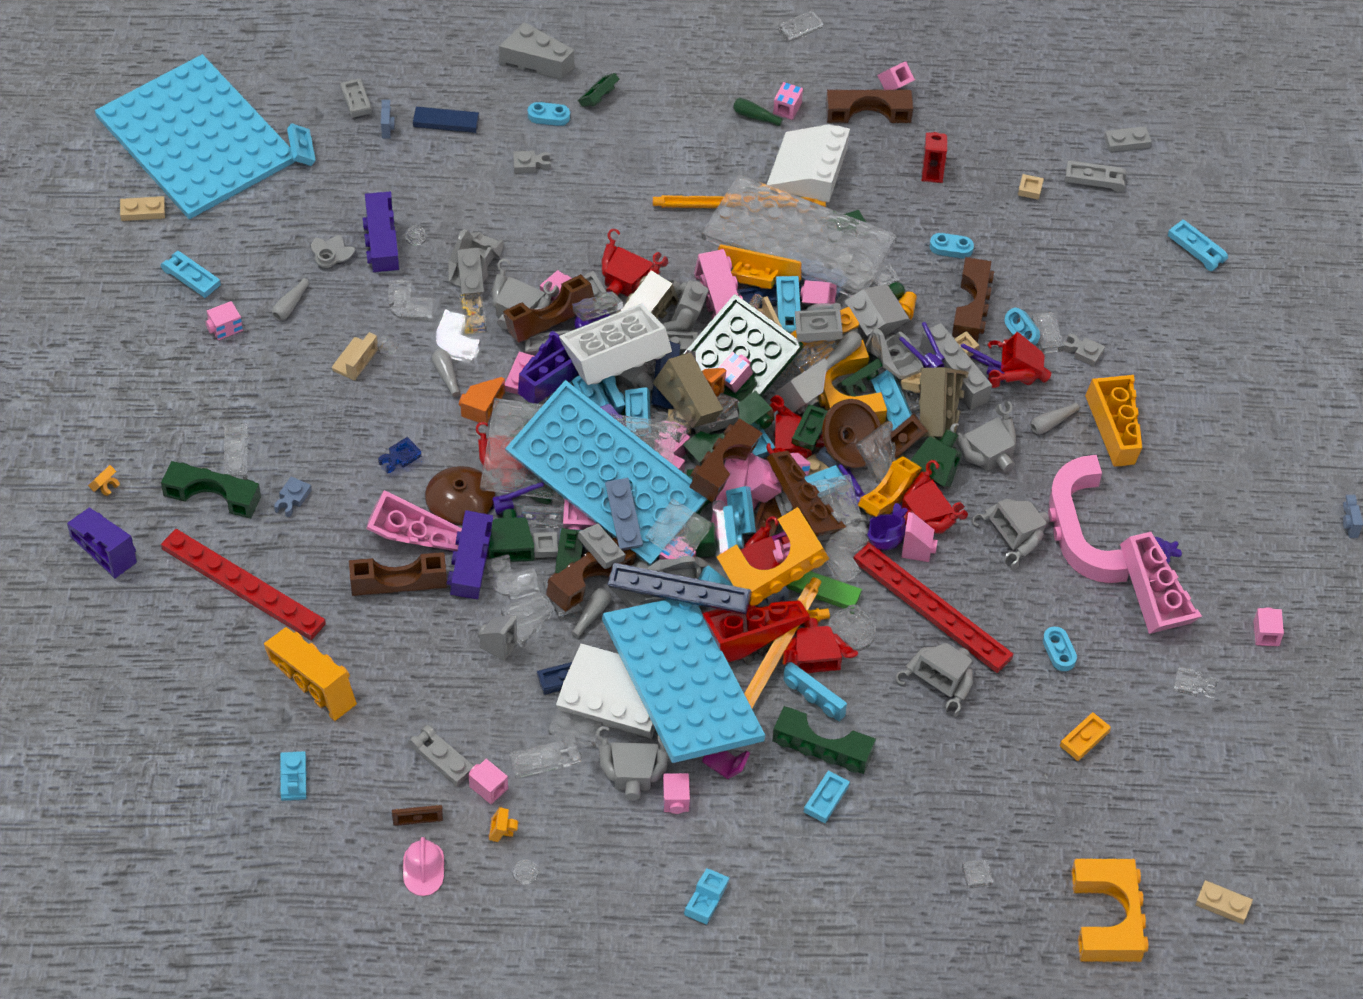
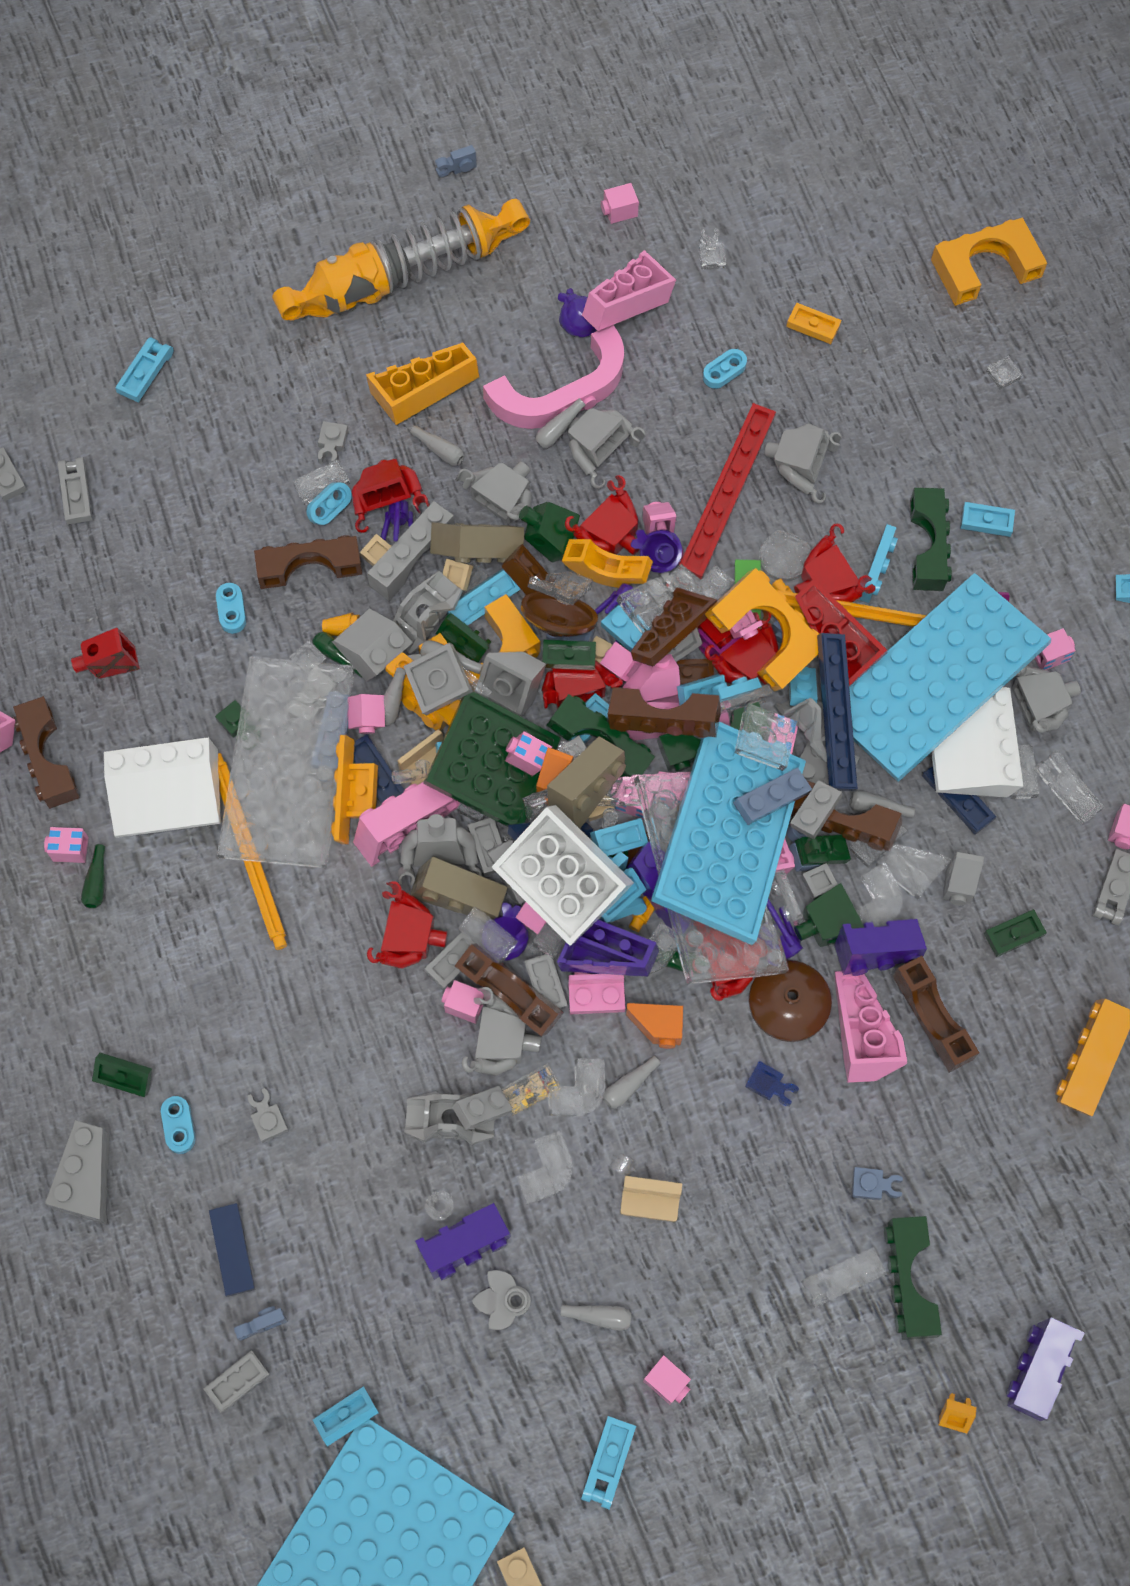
camera: 110 degrees left, 15 degrees up
red plate [161,529,326,641] -> none
medium azure plate [776,276,800,334] -> none
dark purple plant [899,322,945,368] -> none
tan plate [1018,174,1044,200] -> none
tan plate [1195,880,1253,924] -> none
none -> piece [272,199,530,320]
none -> light grey piece [535,398,586,448]
none -> dark green plate [984,909,1047,957]

